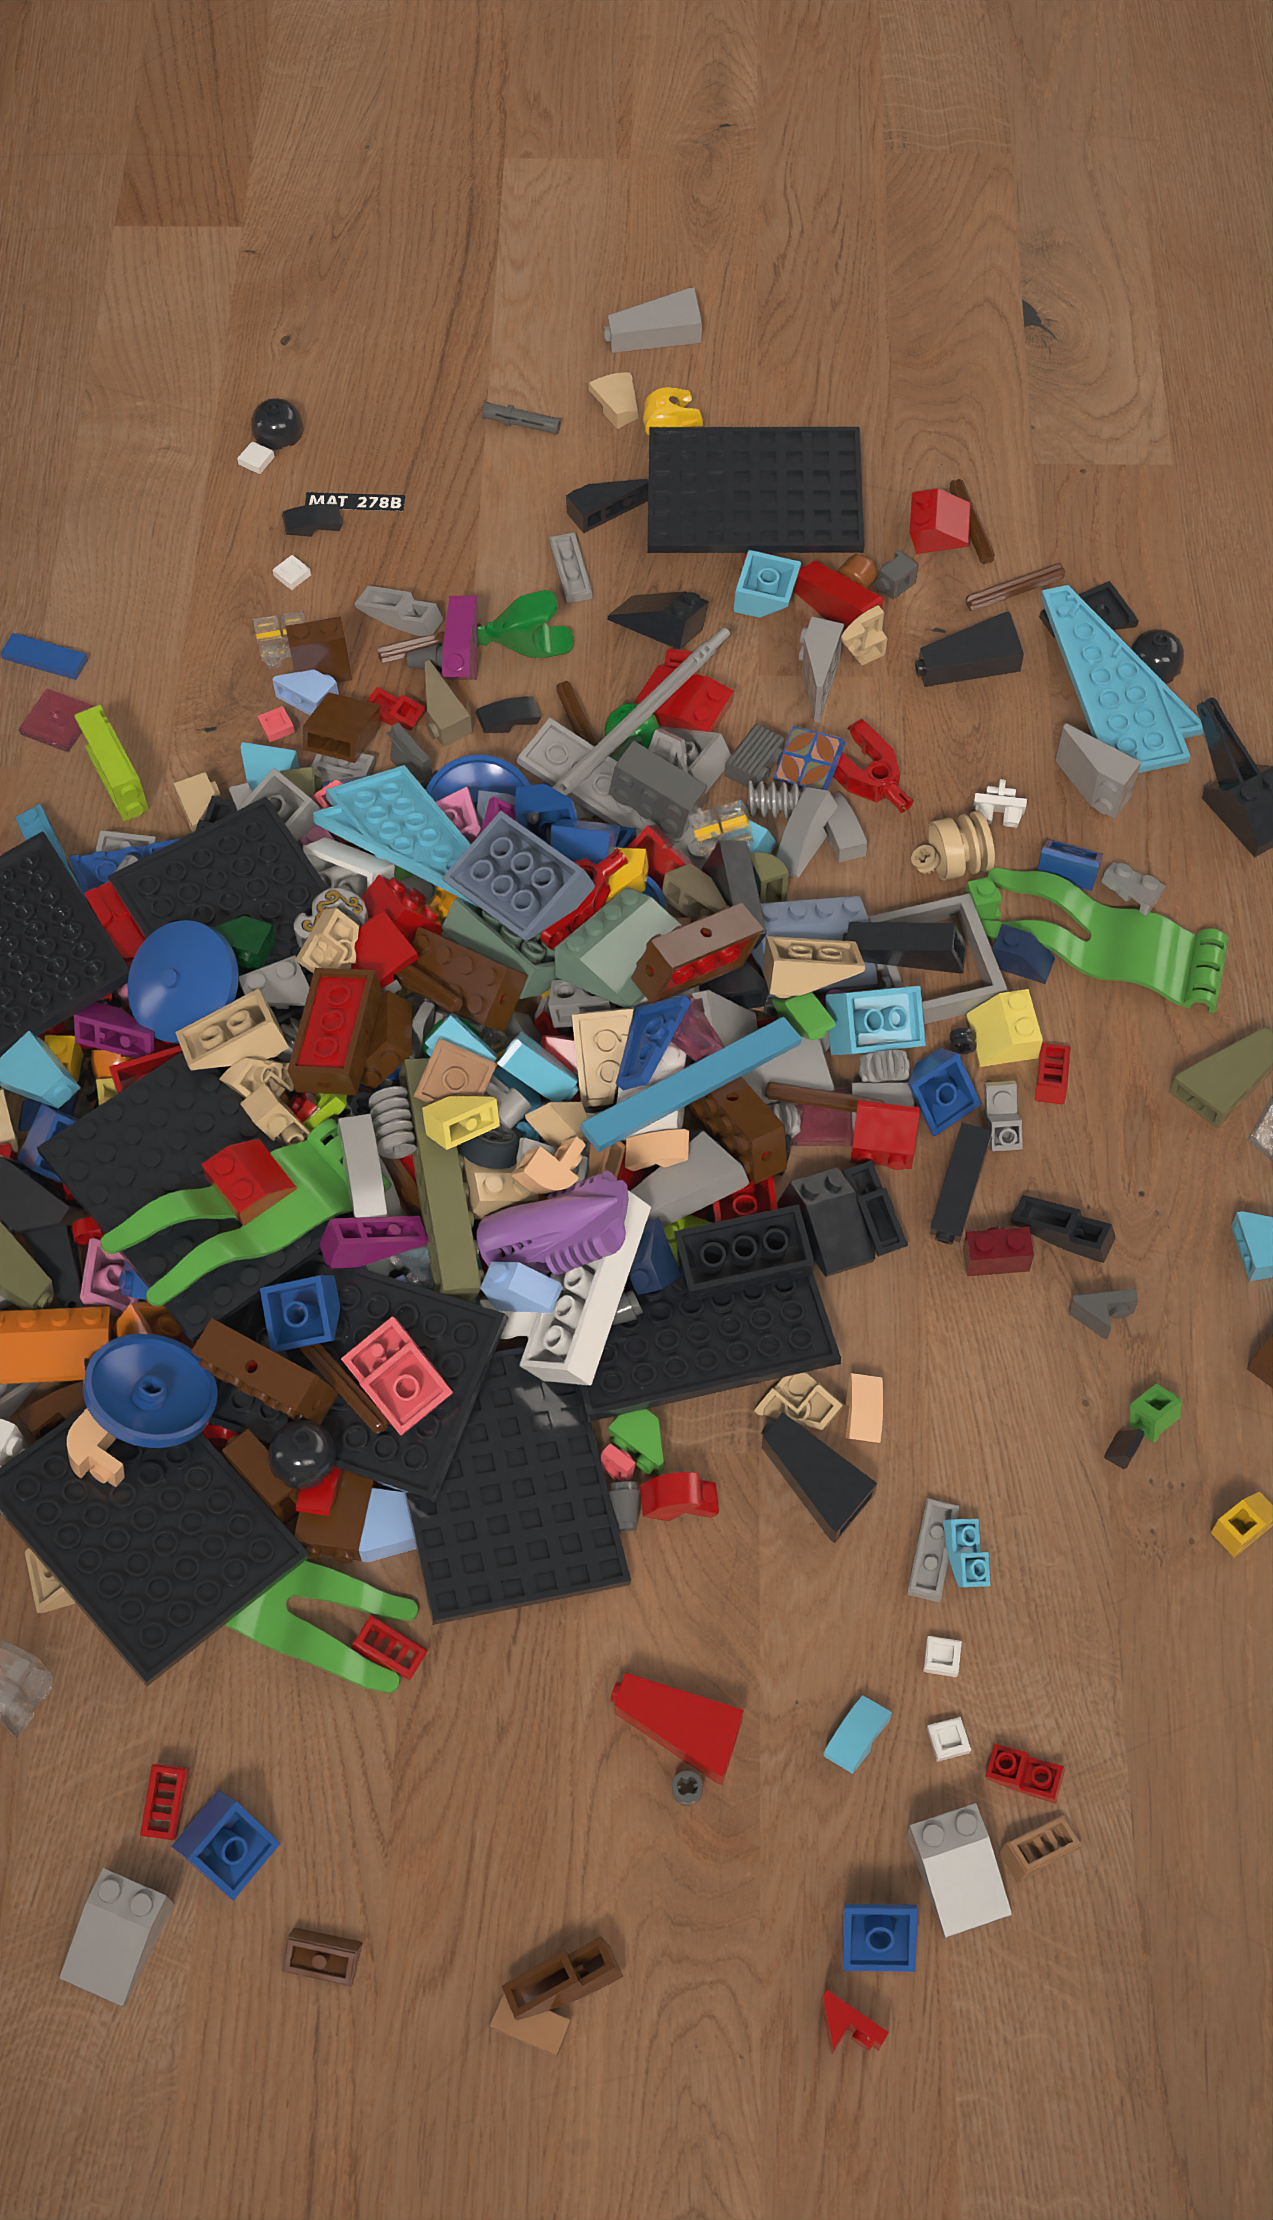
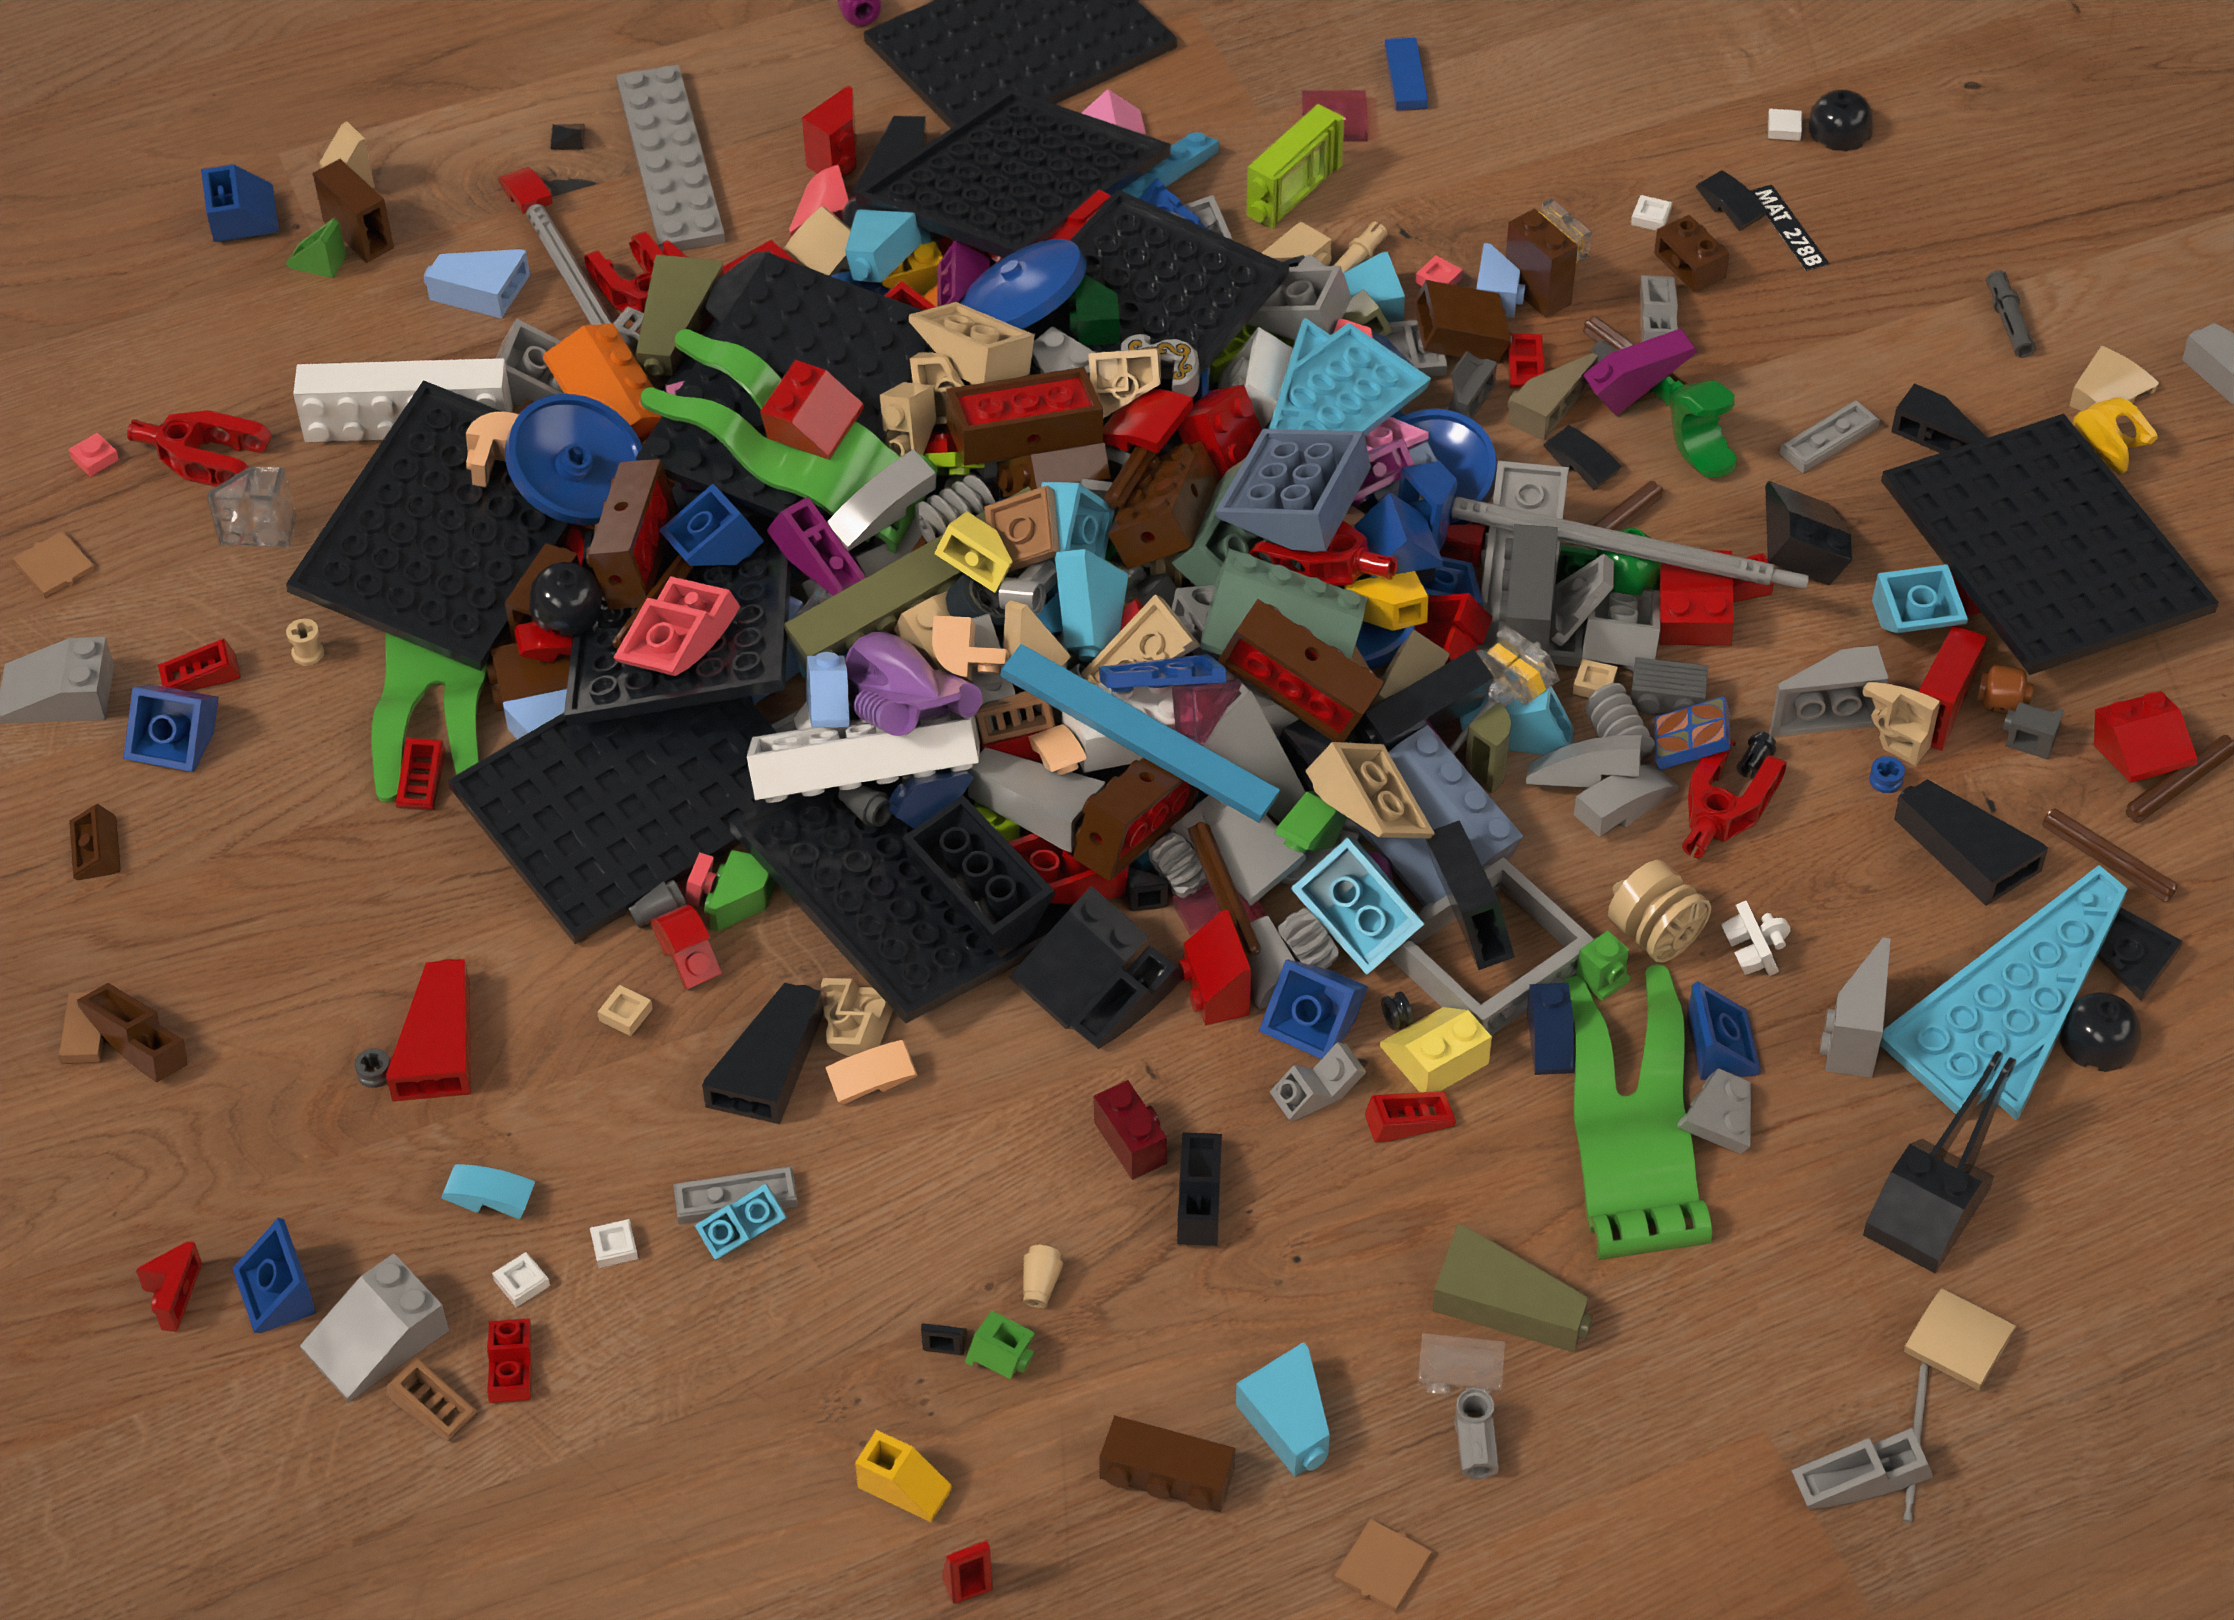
camera: 65 degrees right, 10 degrees down
black slope [930,1122,992,1245] -> none
dark grey slope [1068,1289,1138,1339] -> none
none -> tan bush [286,618,324,666]
none -> tan plate [597,985,653,1036]
none -> tan cone [1023,1245,1063,1309]
none -> tan pin [1334,222,1388,273]
none -> tan plate [1573,659,1618,698]
none -> reddish brown brick [1654,215,1729,292]
none -> black pin [1736,732,1776,779]
none -> blue bush [1869,756,1905,793]

